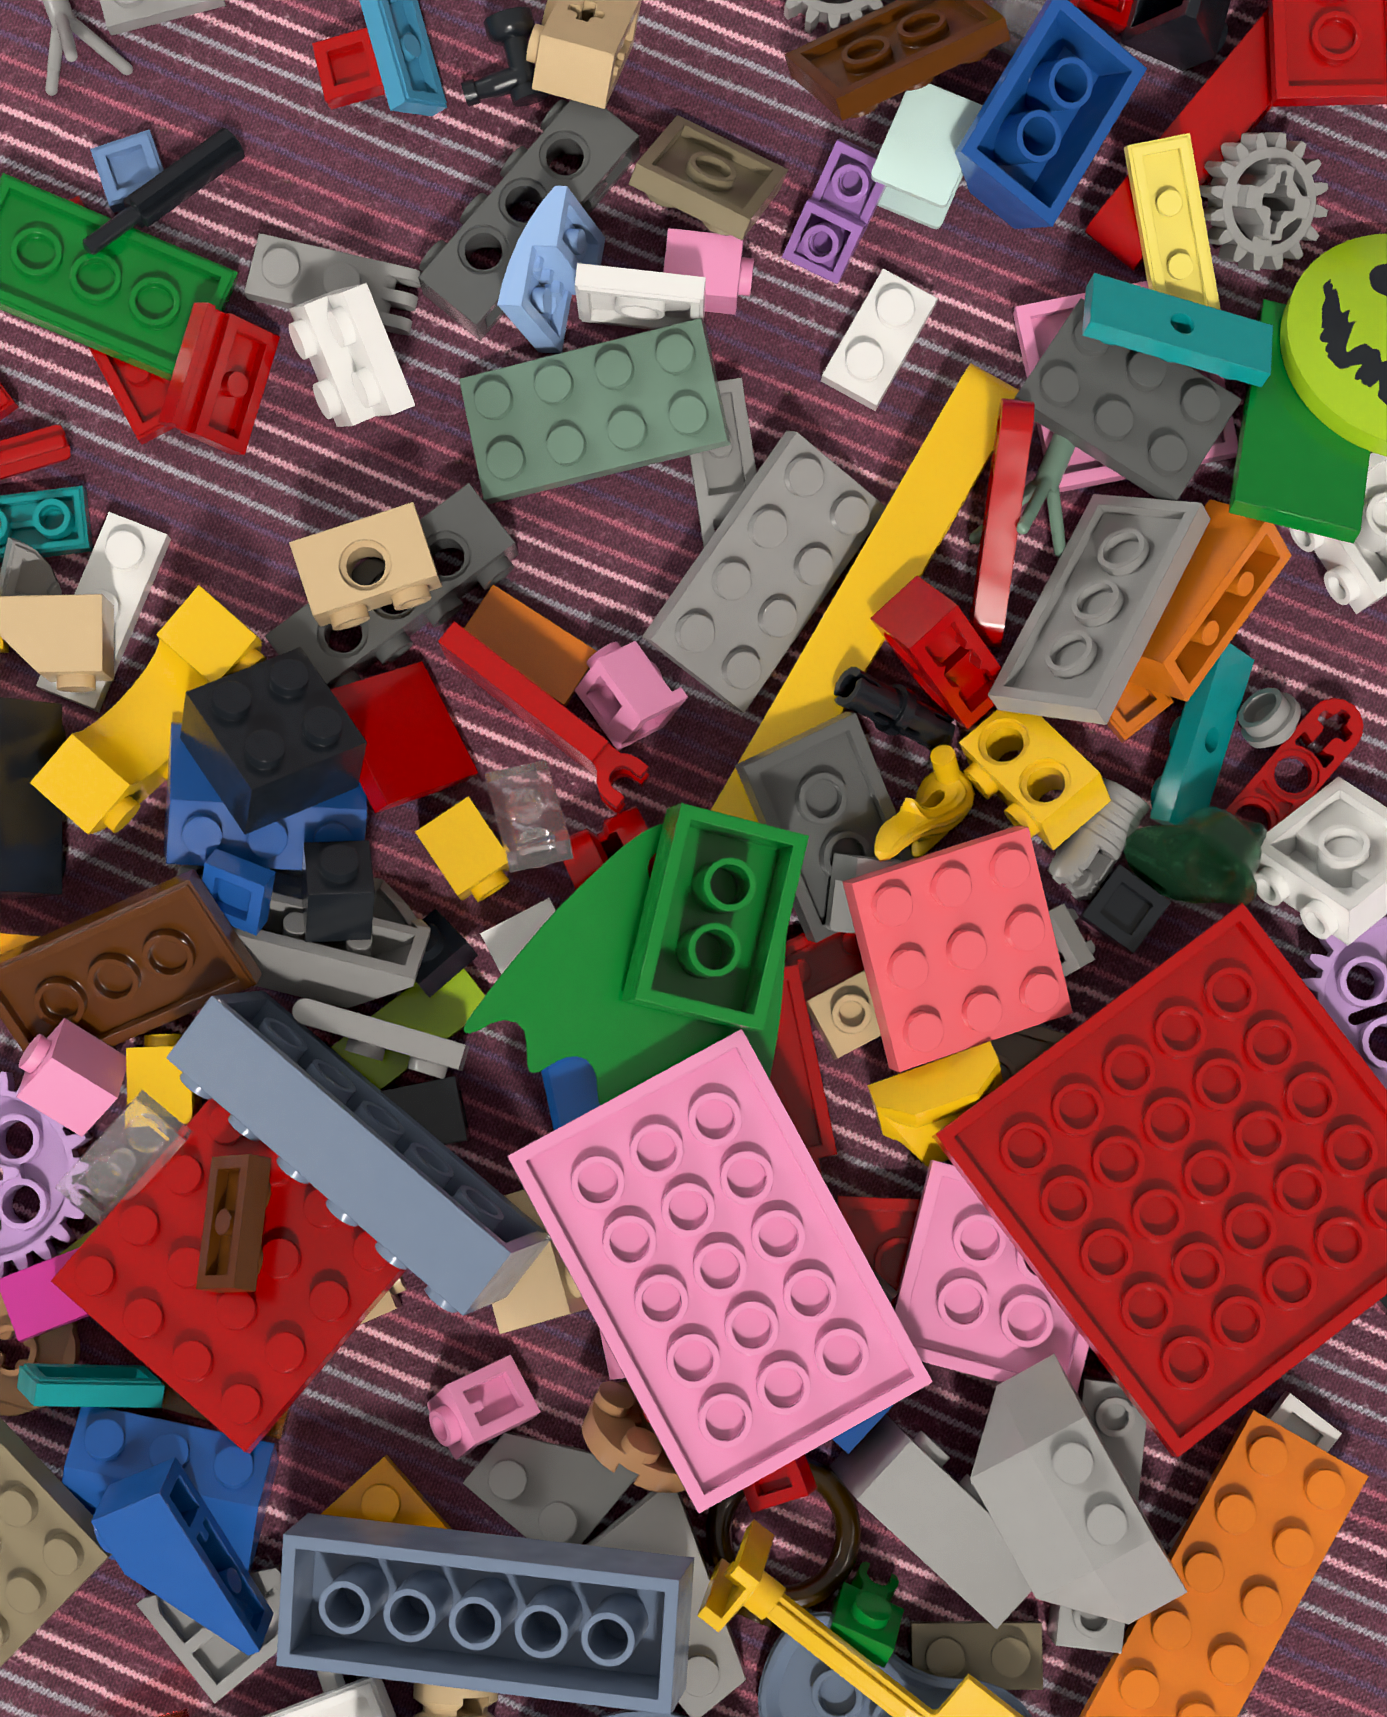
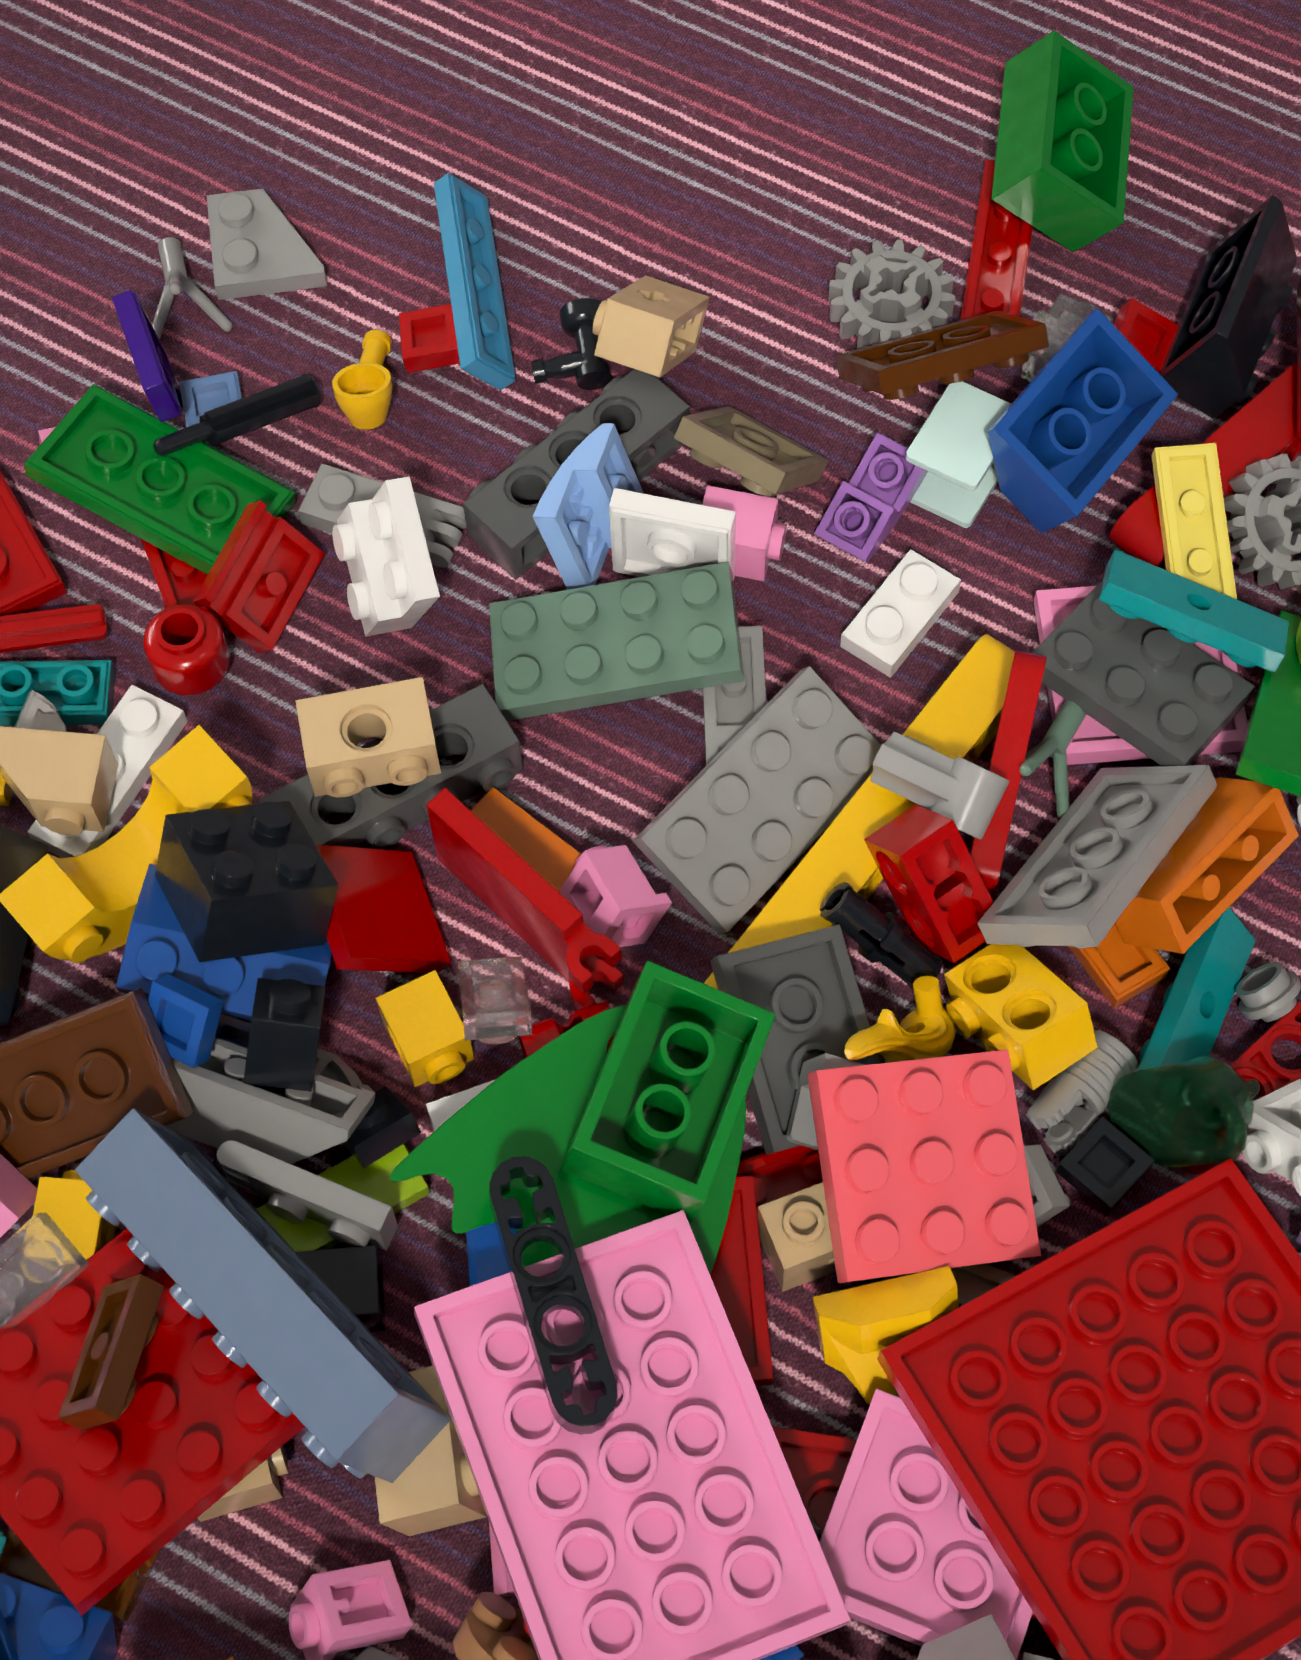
camera: 10 degrees right, 20 degrees down
none -> dark purple tile [112,290,182,422]
none -> red head [143,604,230,695]
none -> yellow bar [332,330,393,430]
none -> black beam [489,1156,618,1435]
none -> light grey piece [870,731,1010,840]

